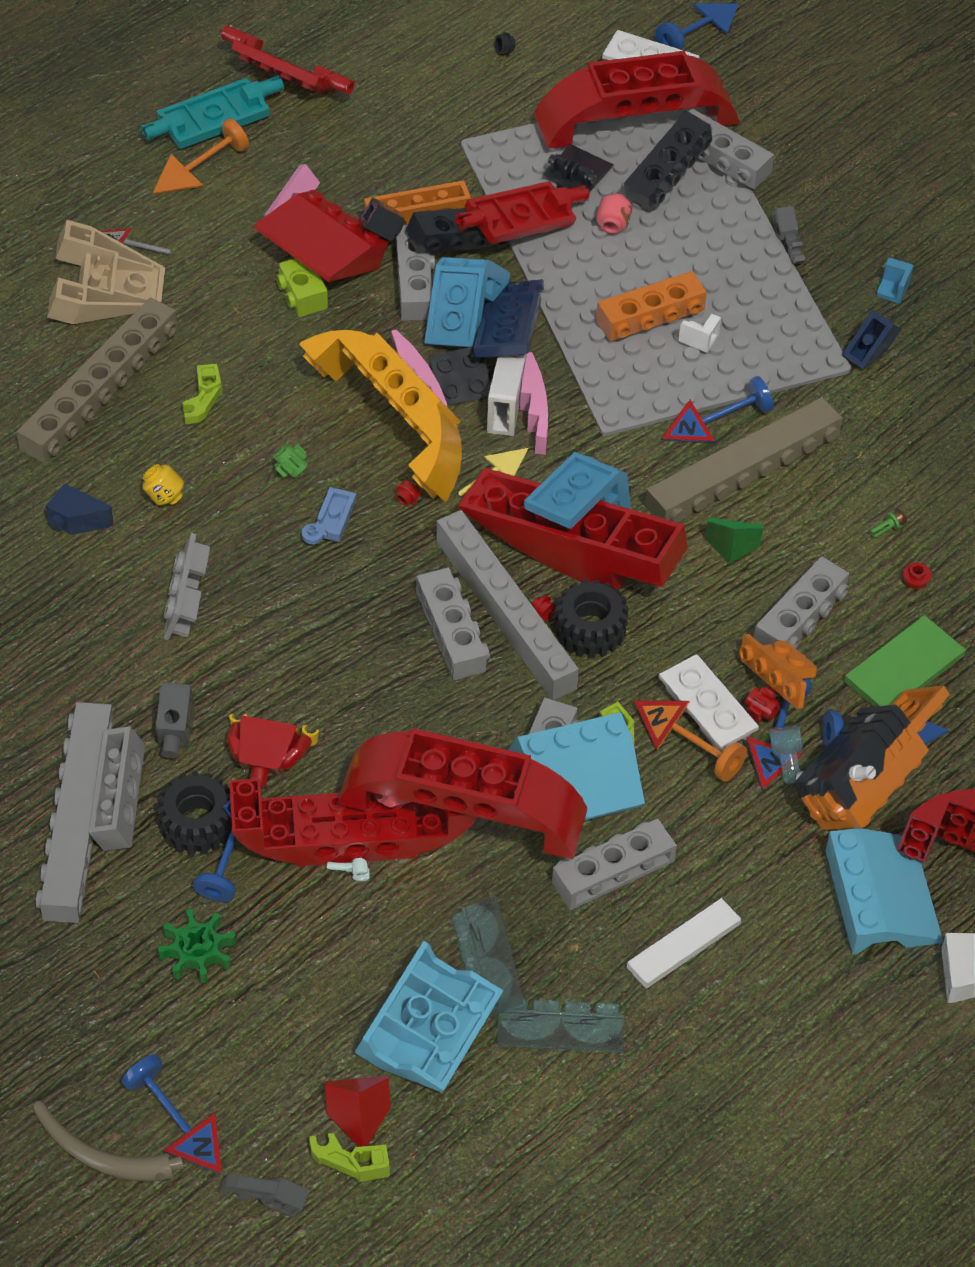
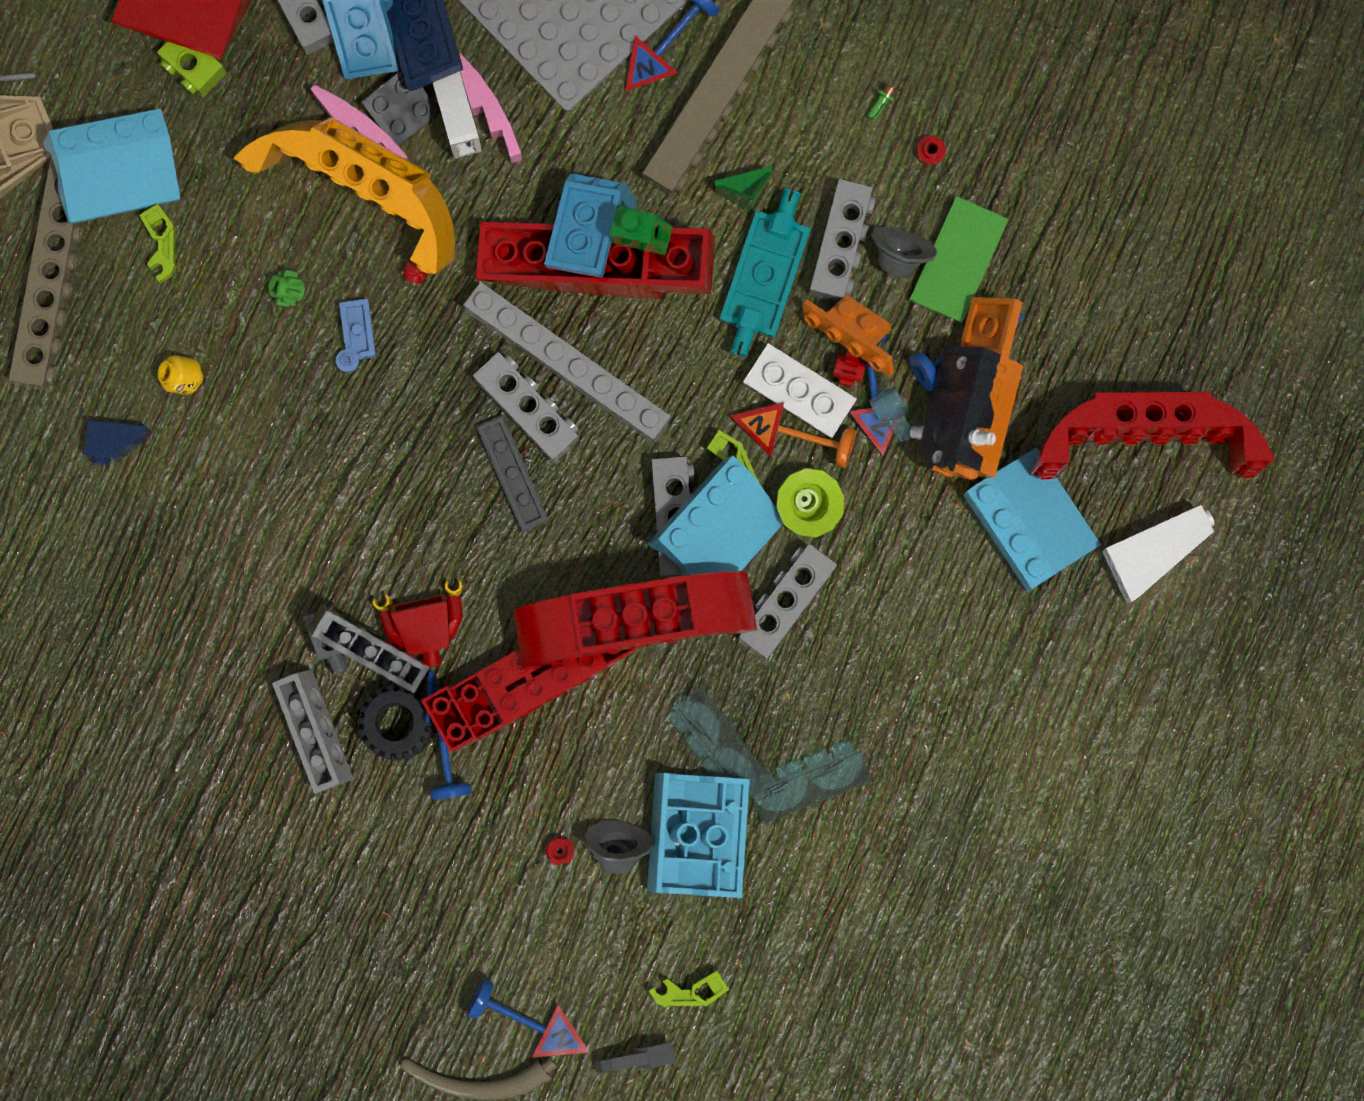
camera: 25 degrees left, 30 degrees up
light grey brick [36,702,114,923] -> none
green gear [158,909,236,983] -> none
light grey brick [163,533,210,640] -> none
red slope [324,1075,391,1147] -> none
light aqua hand [327,858,370,881] -> none
light yellow piece [458,448,528,496] -> none
red plate [531,595,555,622] -> none
black tyre [555,580,628,658] -> none
white tile [626,898,741,989] -> none
none -> medium azure piece [43,109,181,224]
none -> black brick [307,604,429,693]
none -> dark grey tile [476,415,550,533]
none -> red plate [545,836,574,865]
none -> dark grey hat [583,820,654,874]
none -> green torso [610,206,673,255]
none -> teal plate [720,188,811,358]
none -> lime hat [776,468,845,538]
none -> dark grey hat [871,227,937,277]

